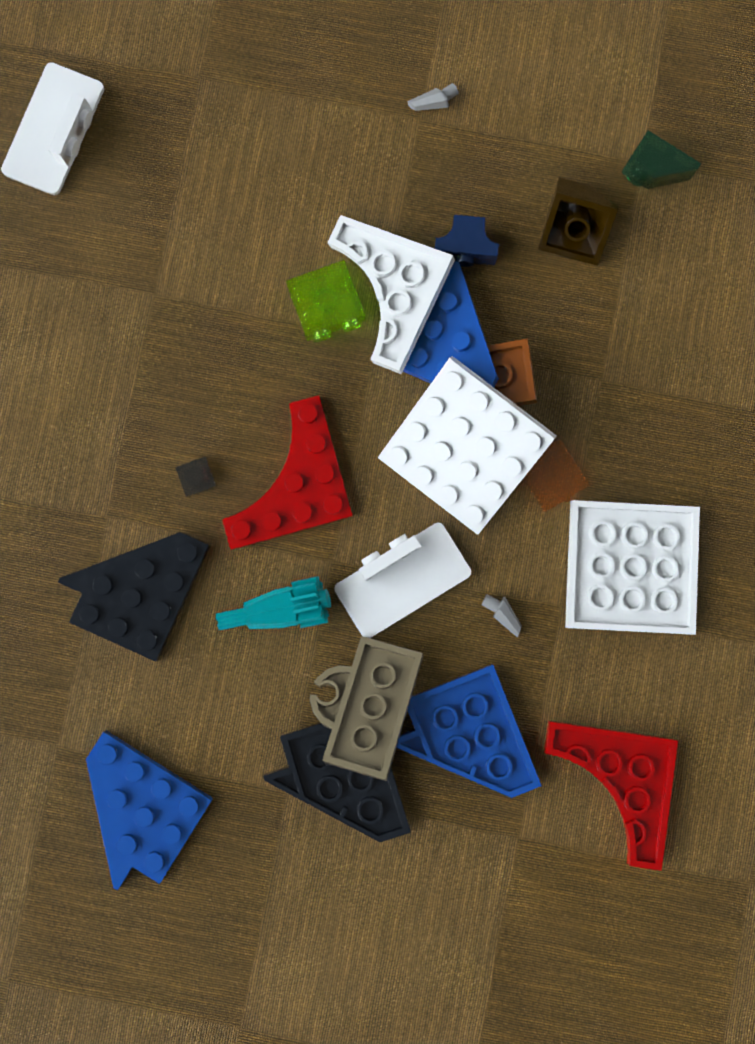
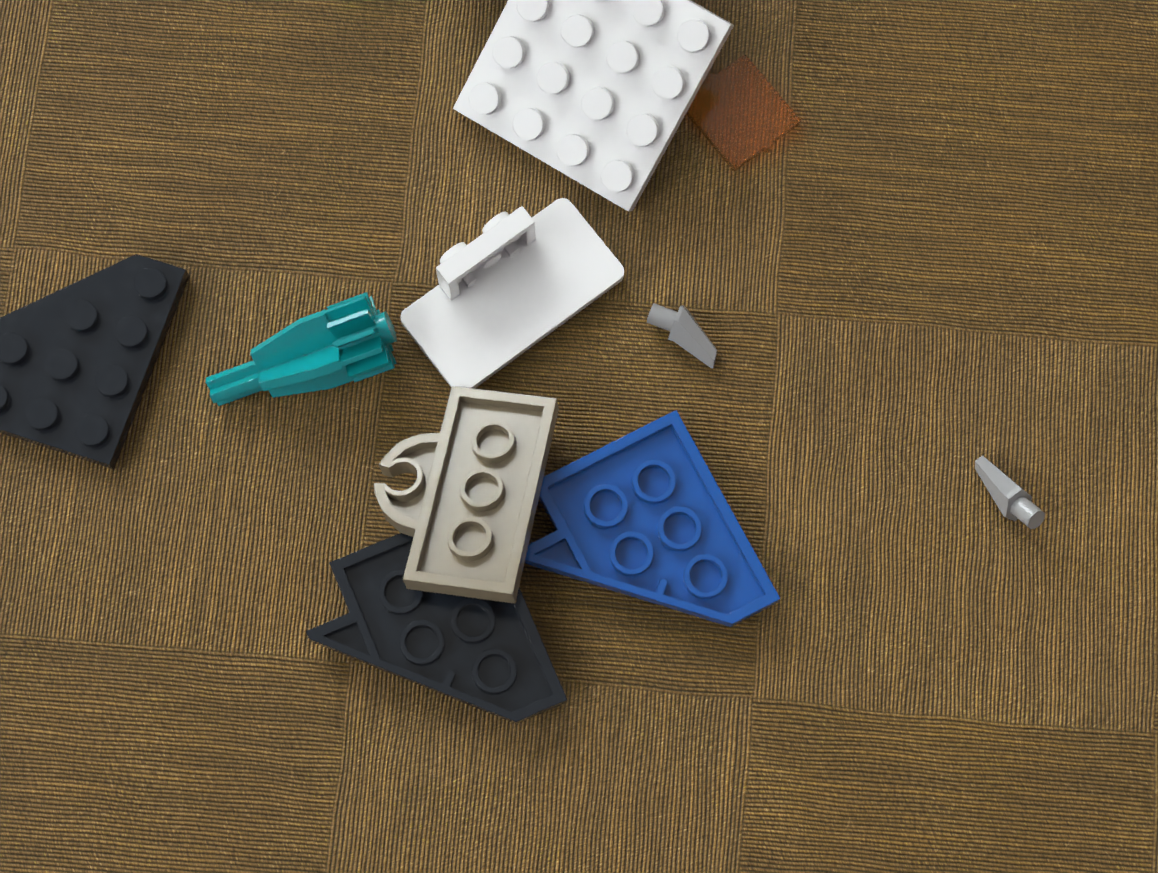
camera: 10 degrees left, 10 degrees down
blue wing [86,730,213,891] -> none
clear smoke plate [175,457,217,498] -> none
red plate [222,395,353,550] -> none
red plate [544,720,678,871] -> none
white plate [565,500,700,635] -> none
none -> light grey bar [975,455,1045,529]

